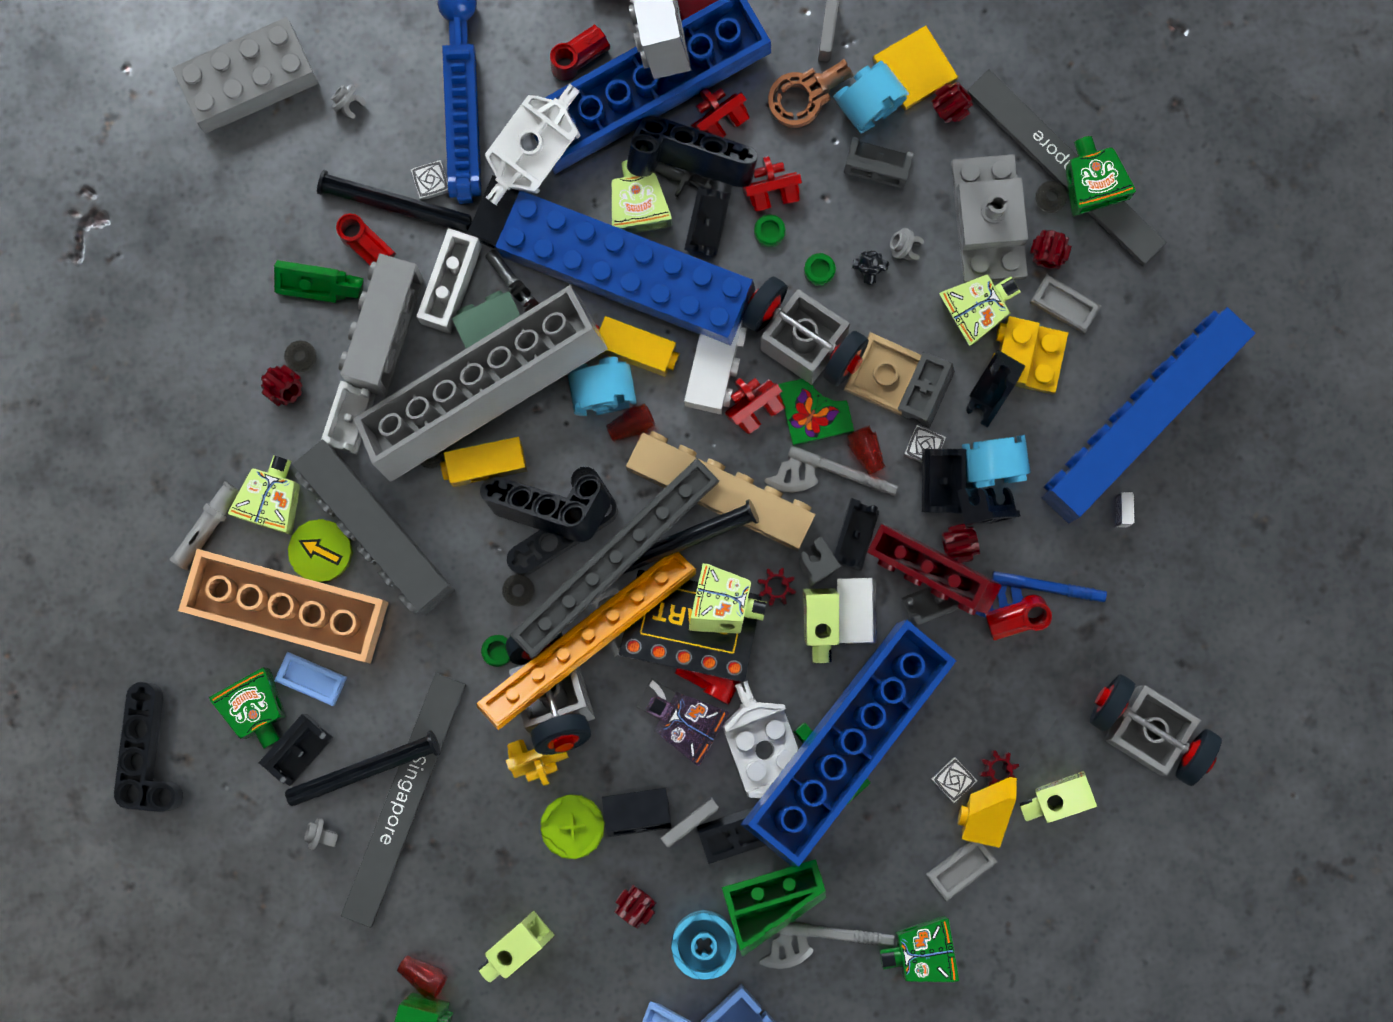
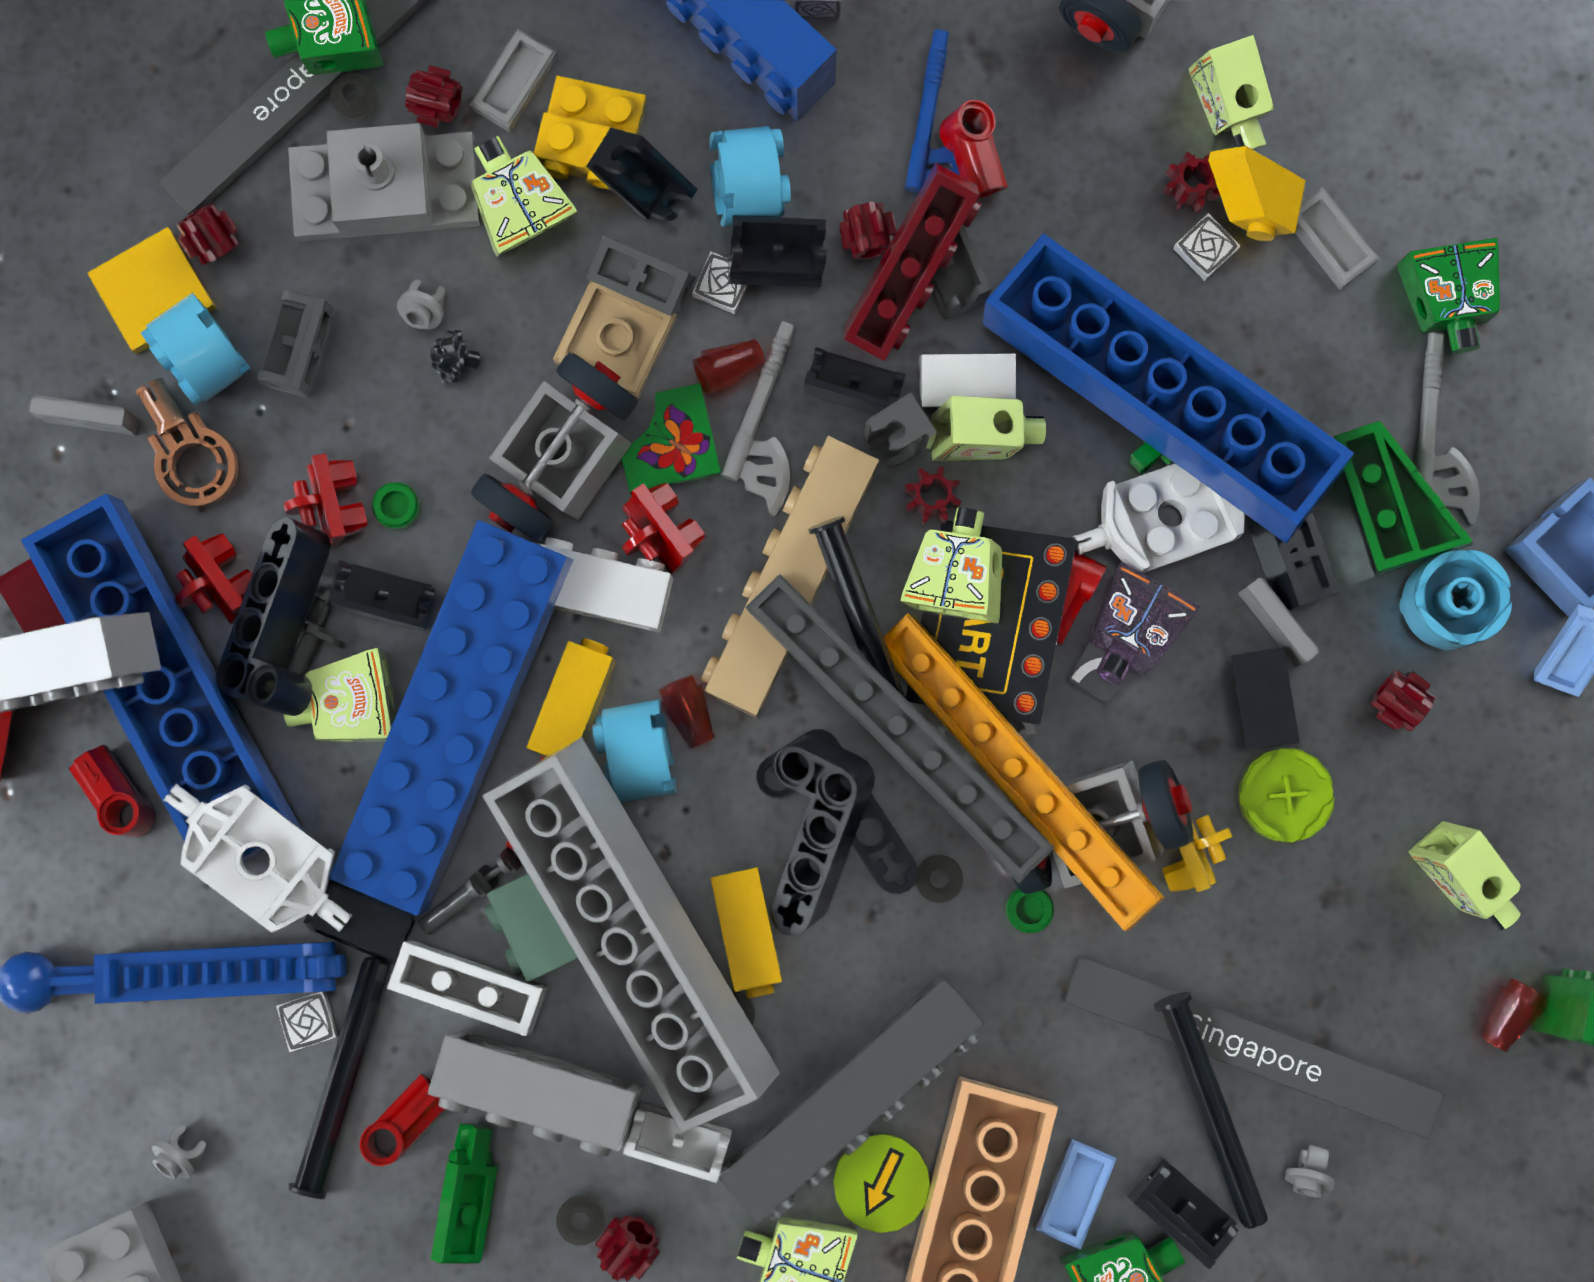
camera: 90 degrees left, 0 degrees up
green tile [804,253,836,286] -> none
black hinge [957,487,1021,525] -> none

